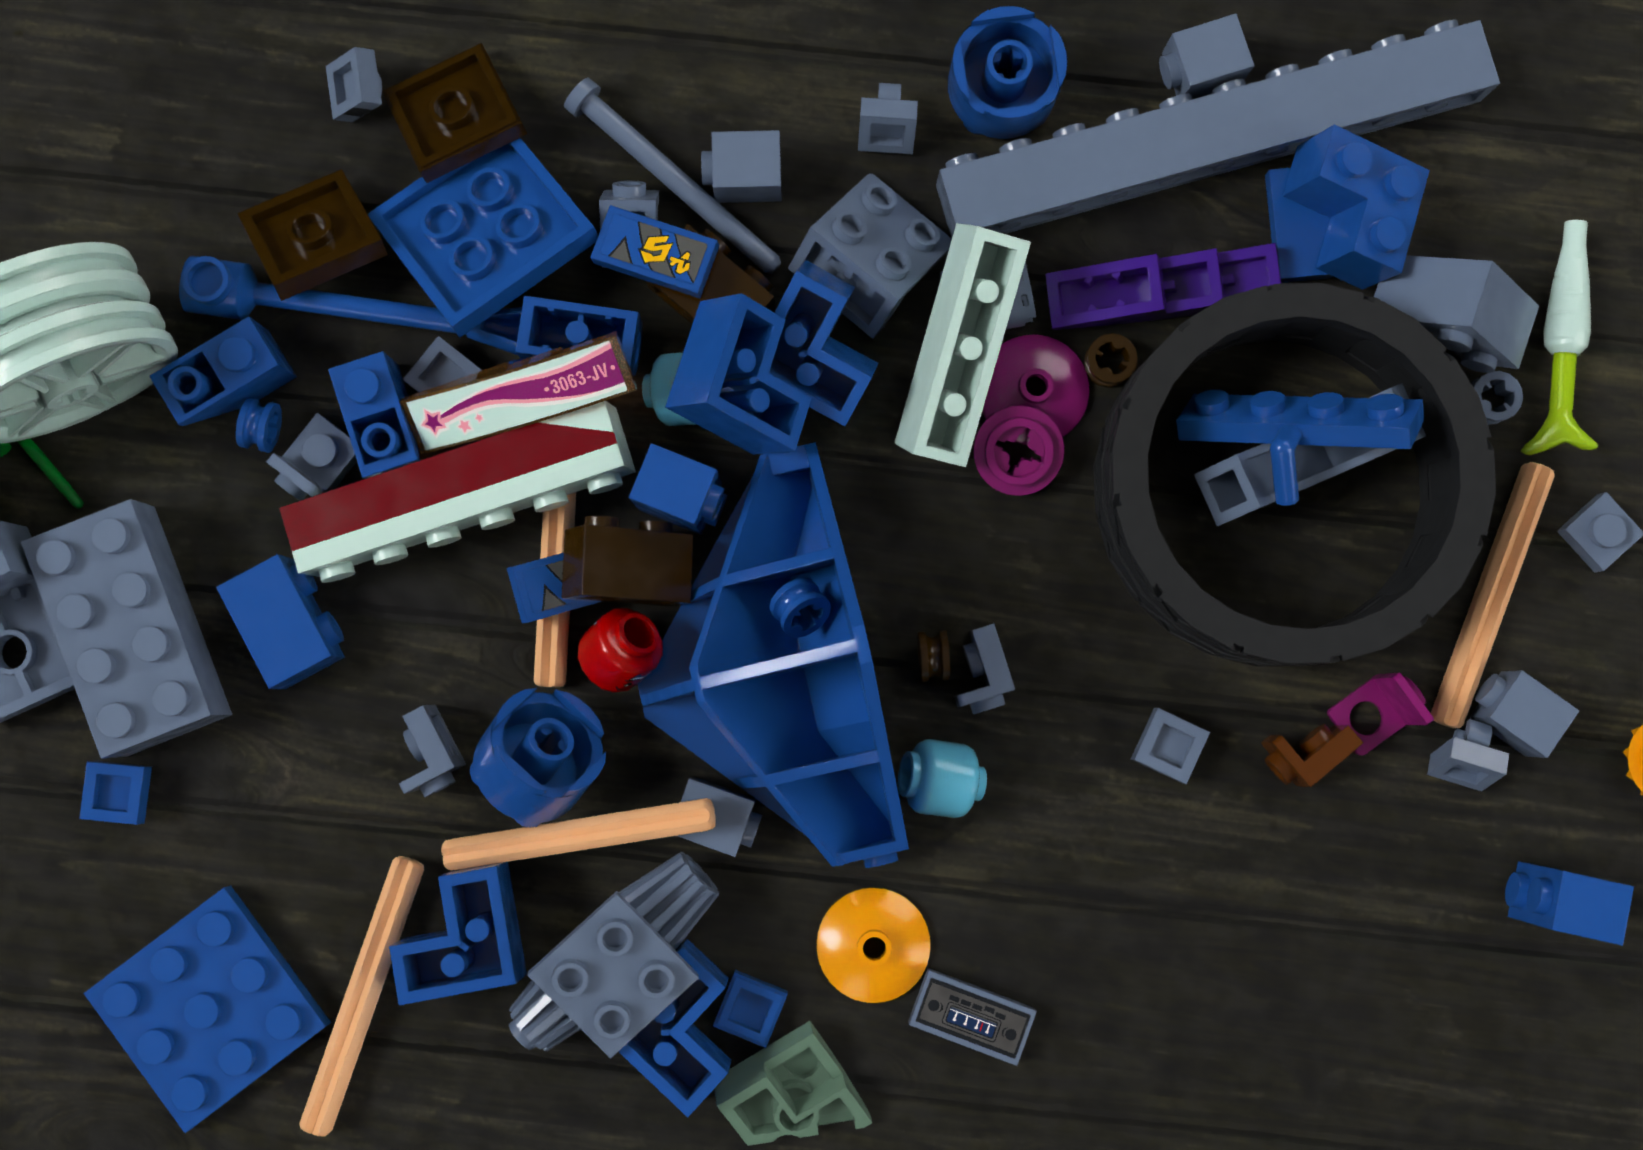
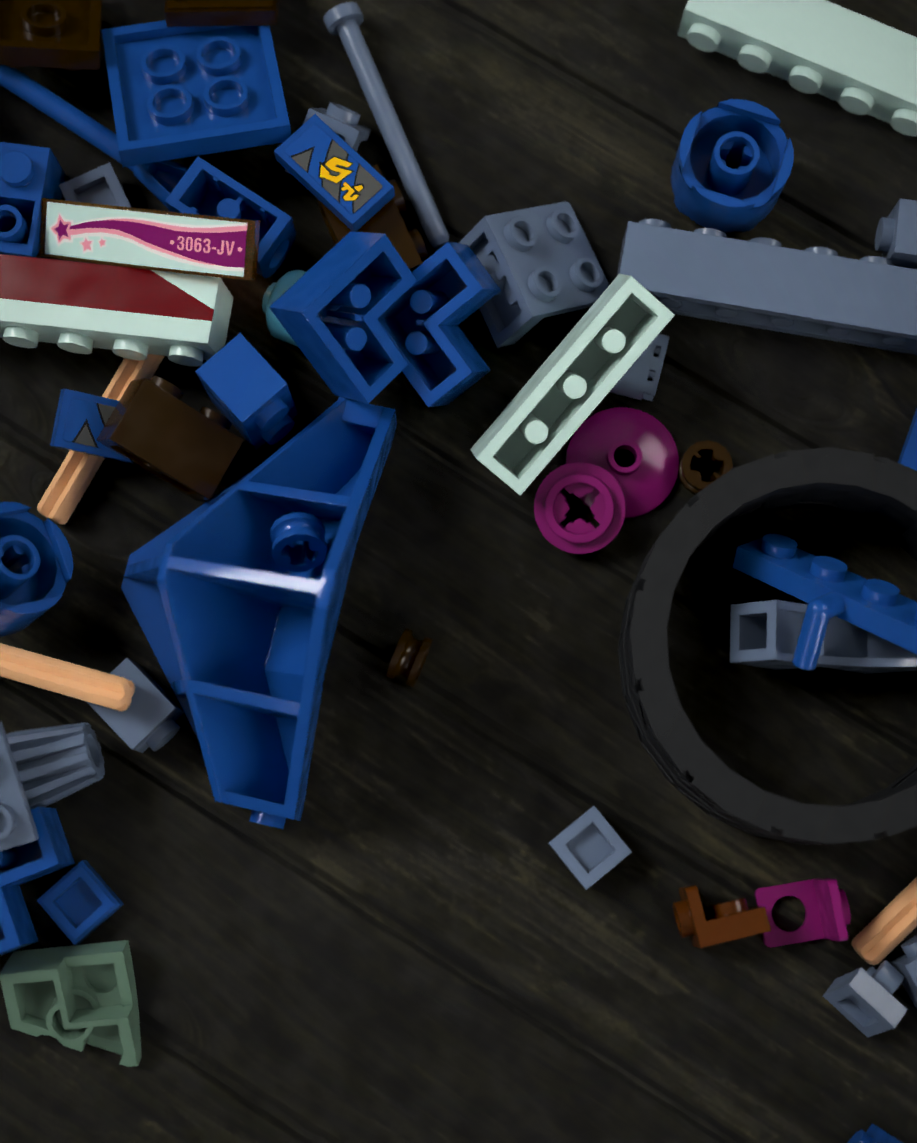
camera: 30 degrees right, 5 degrees down
red head [578,608,663,693] -> none
sand blue brick [701,130,782,203] -> none
light orange dish [817,887,930,1003] -> none
sand blue tile [858,83,918,154] -> none
medium azure head [898,739,987,818] -> none
tile [908,968,1037,1066] -> none
sand blue bracket [954,624,1015,714] -> none
dark purple slope [1045,243,1281,330] -> none

